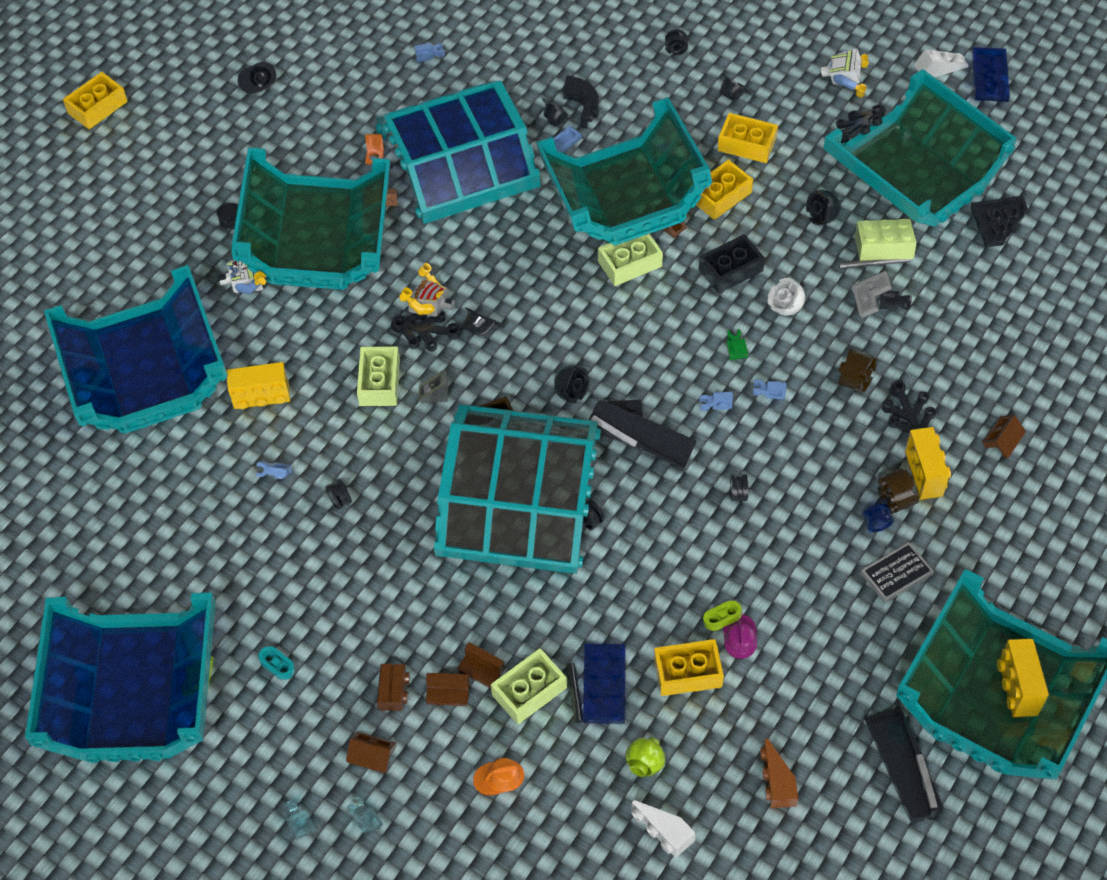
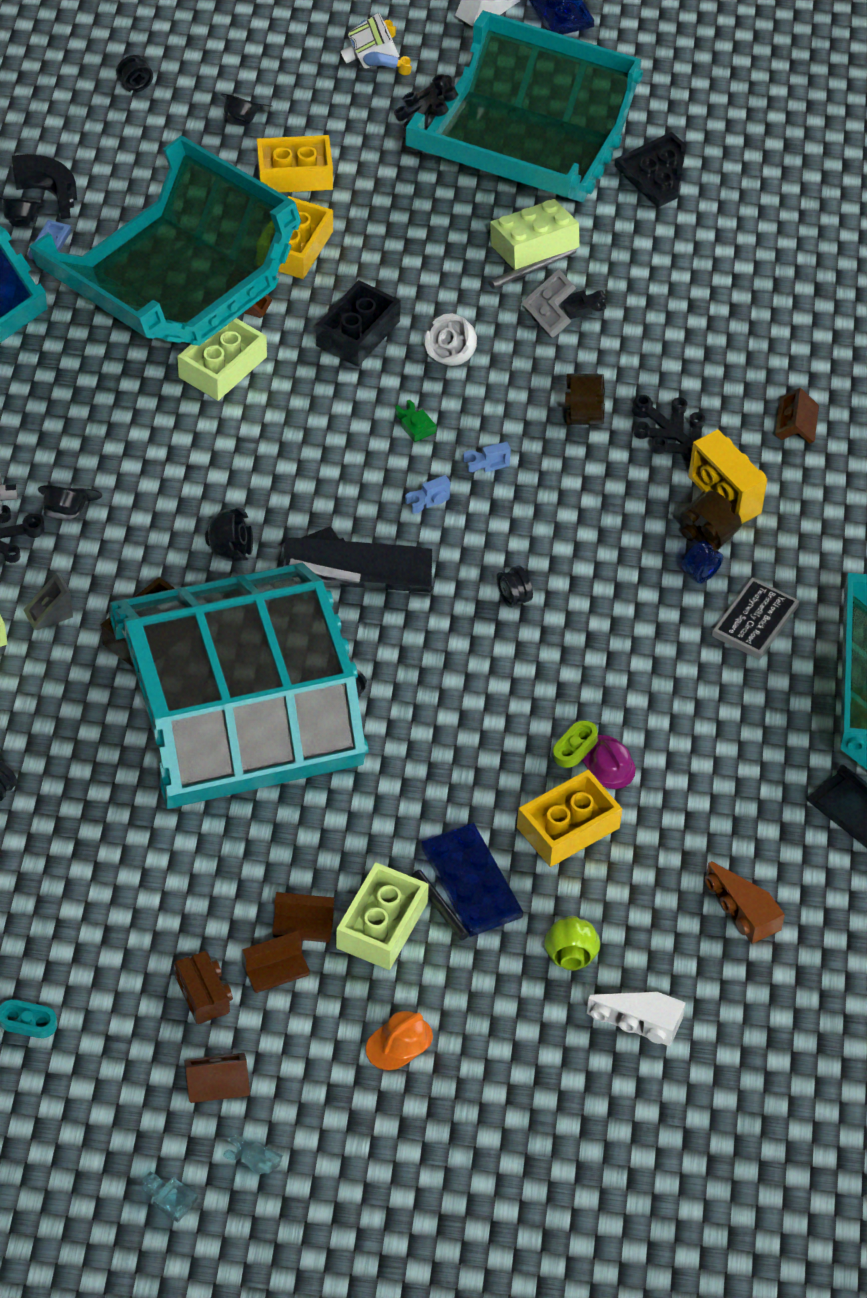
camera: 30 degrees left, 5 degrees down
black cylinder [806,190,840,226] -> none

